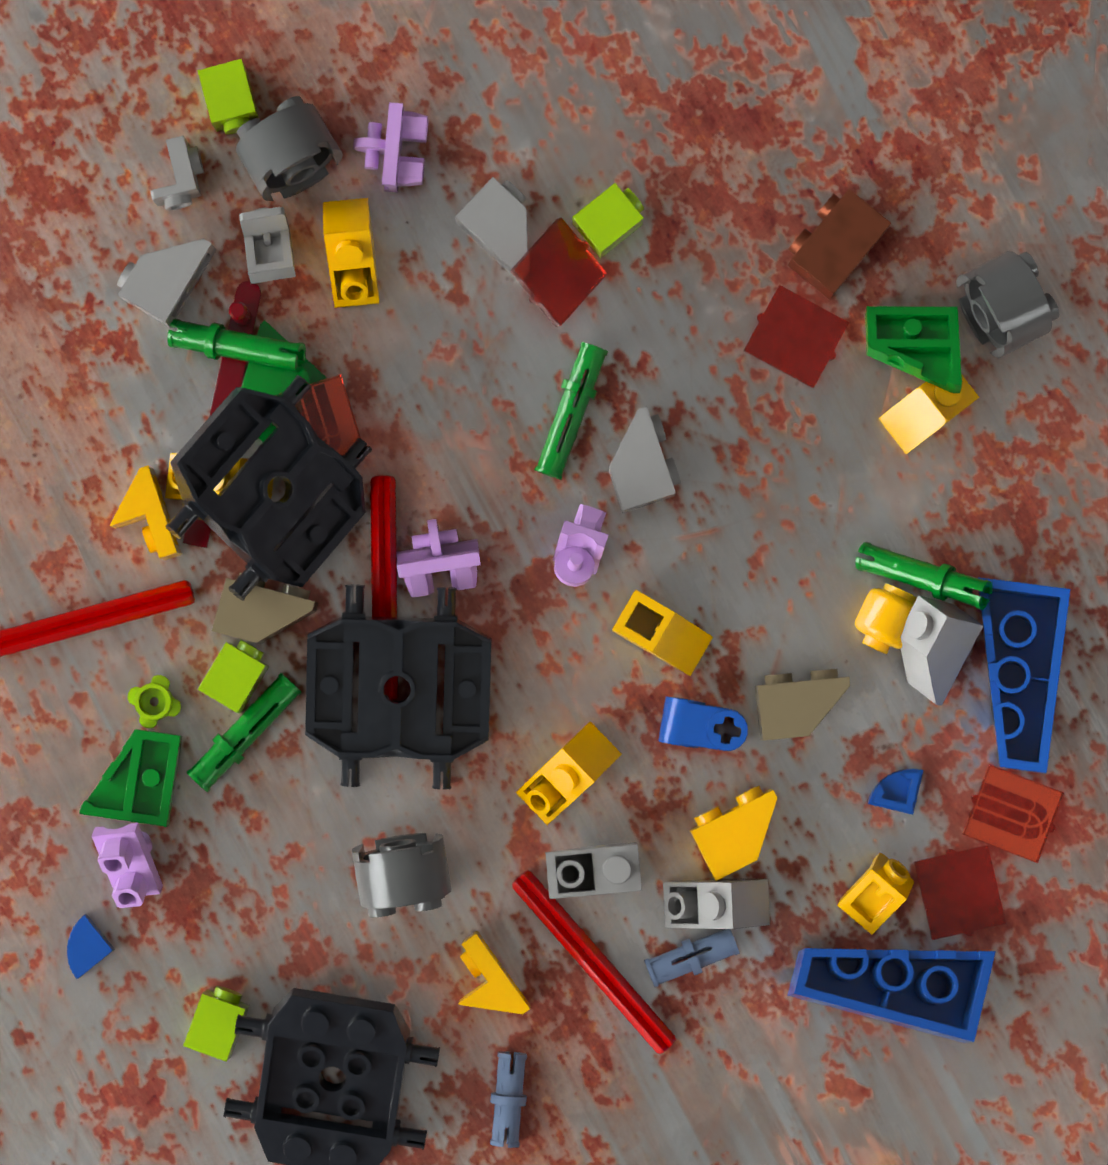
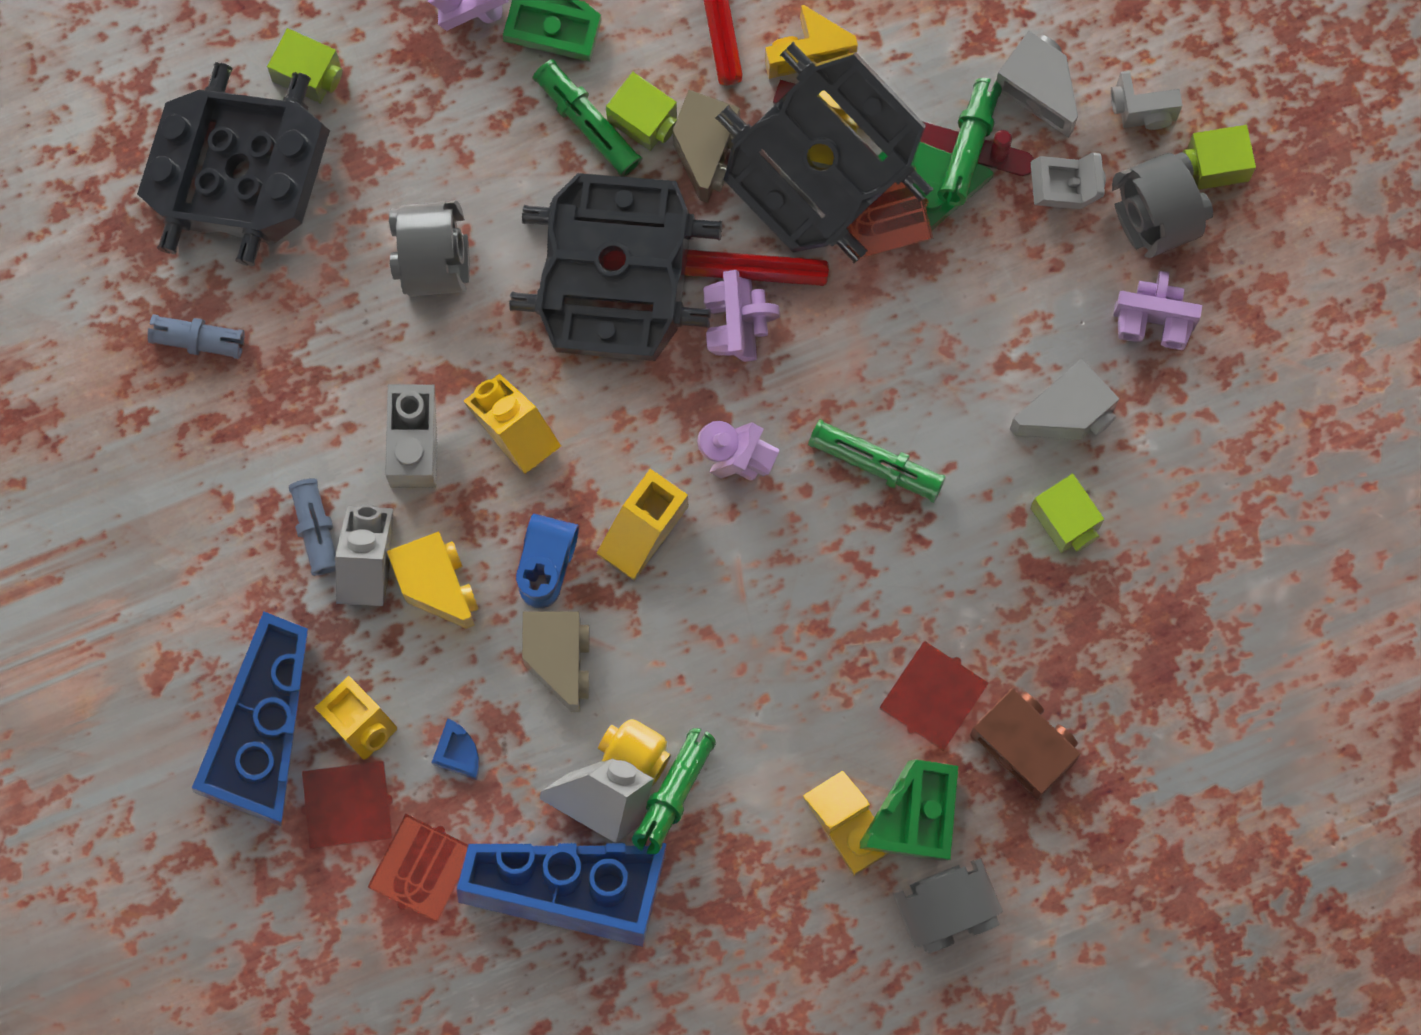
camera: 95 degrees right, 10 degrees down
lime plate [127,675,181,728] -> none
yellow slope [323,198,380,308] -> none
yellow slope [458,931,531,1015] -> none
clear red piece [510,217,607,327] -> none
red axle [512,870,676,1054] -> none
light grey slope [608,406,681,513] -> none

